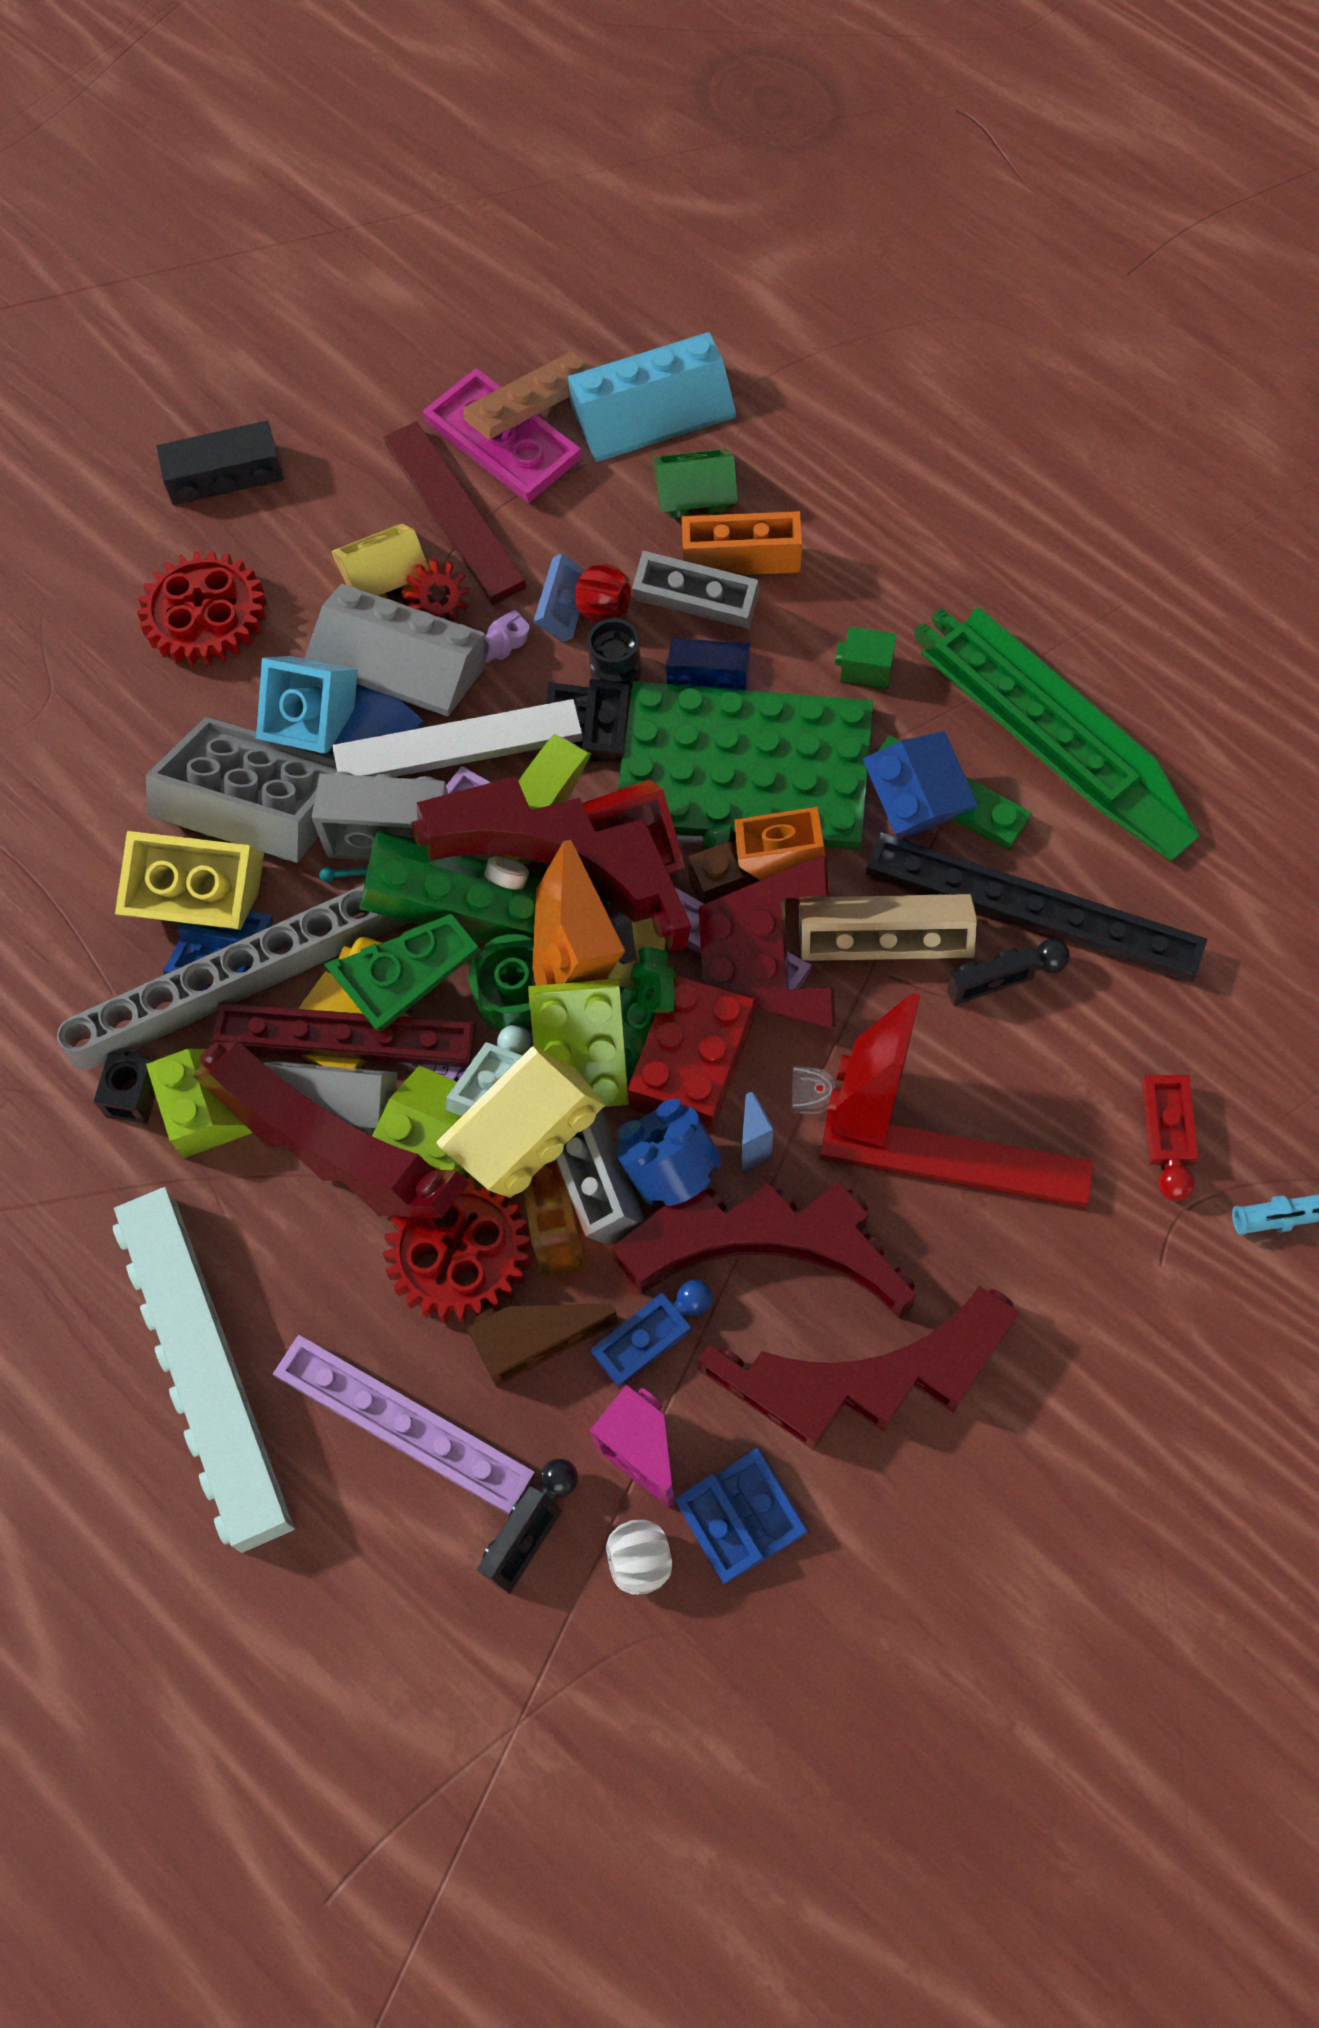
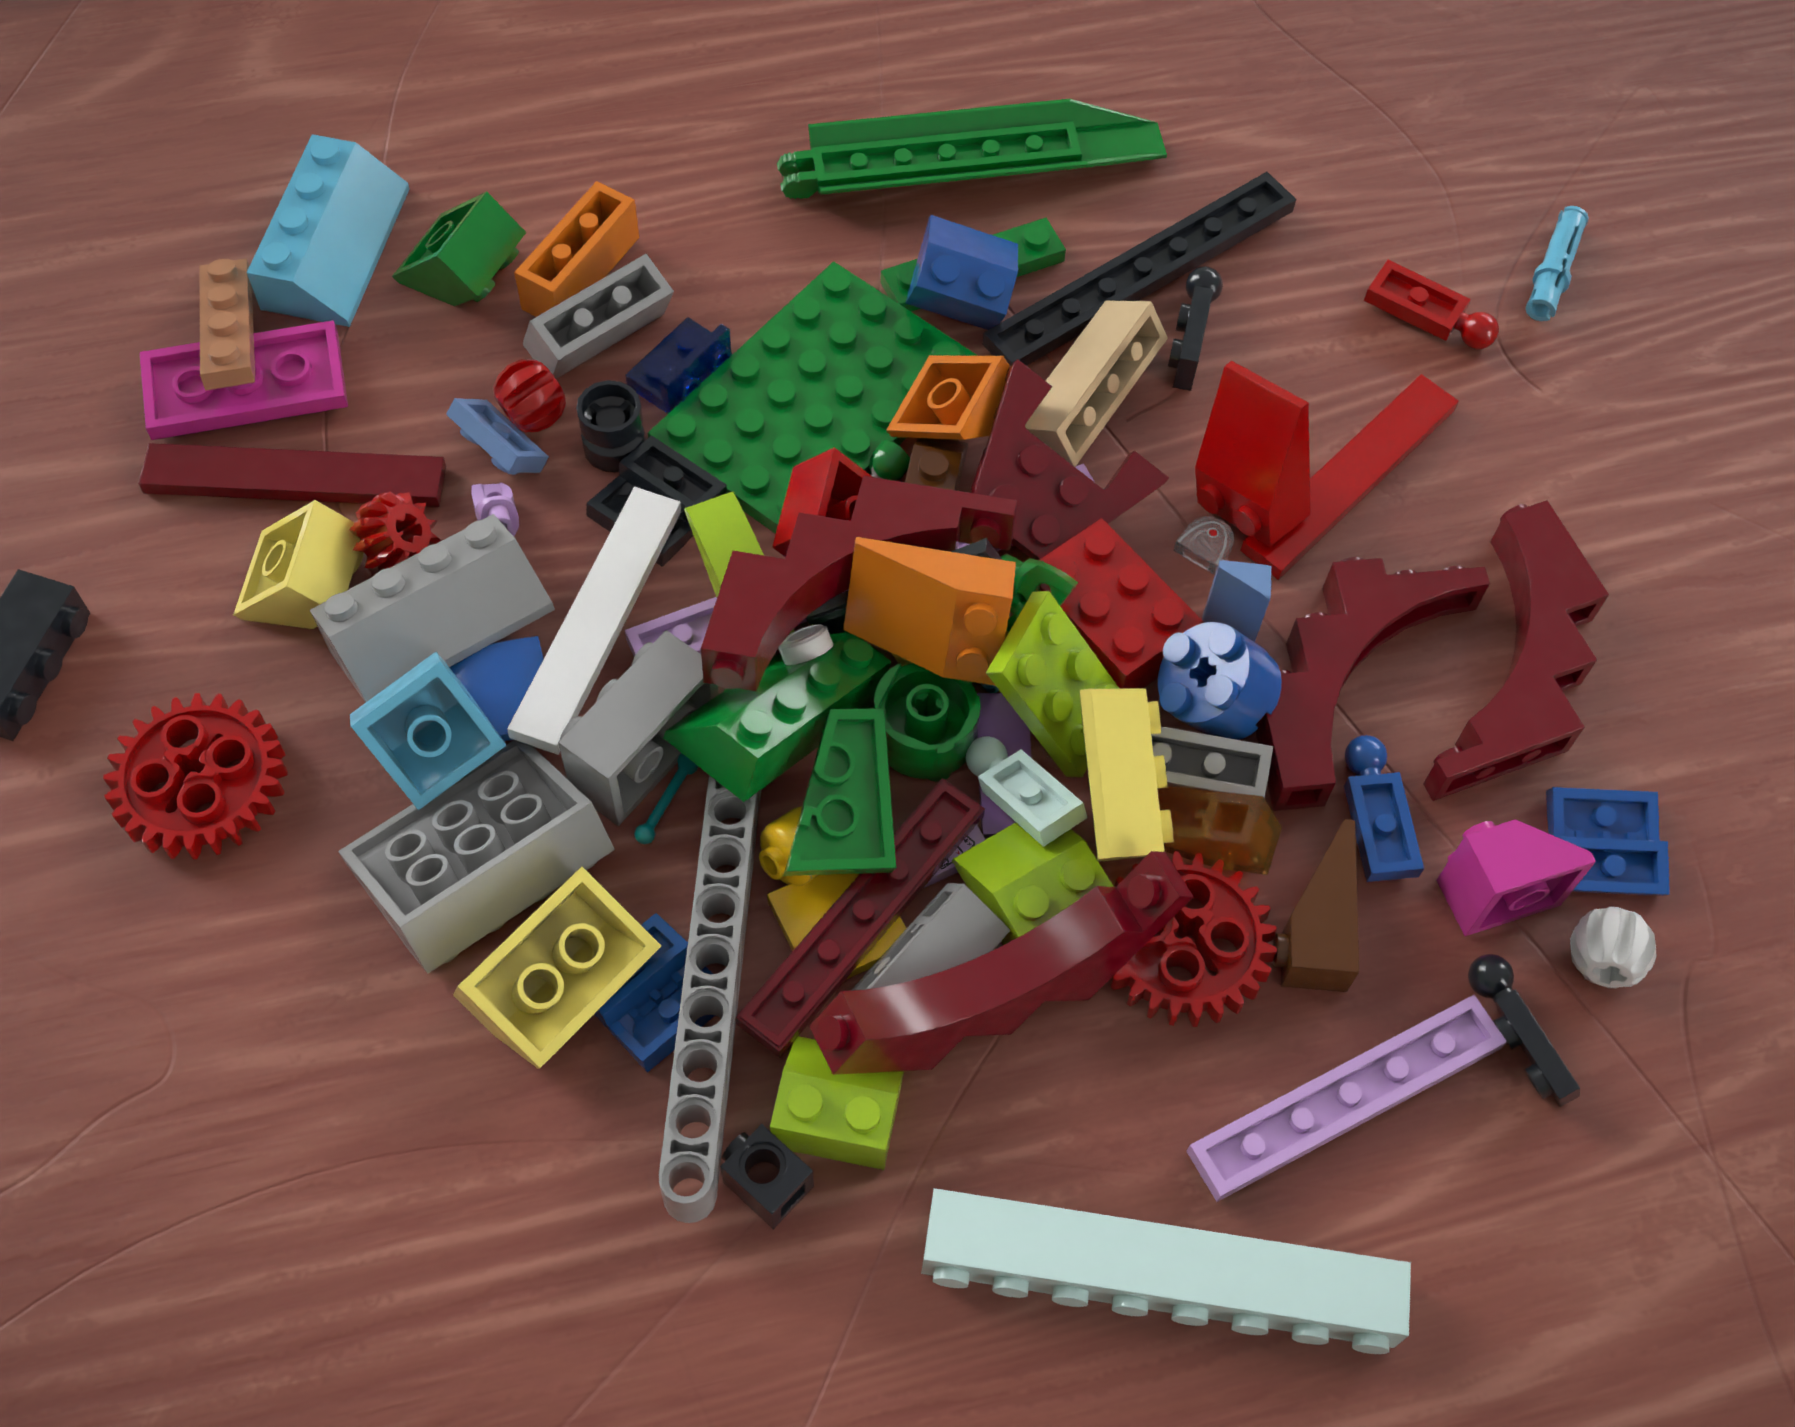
camera: 65 degrees left, 5 degrees down
green brick [835,626,897,690] -> none

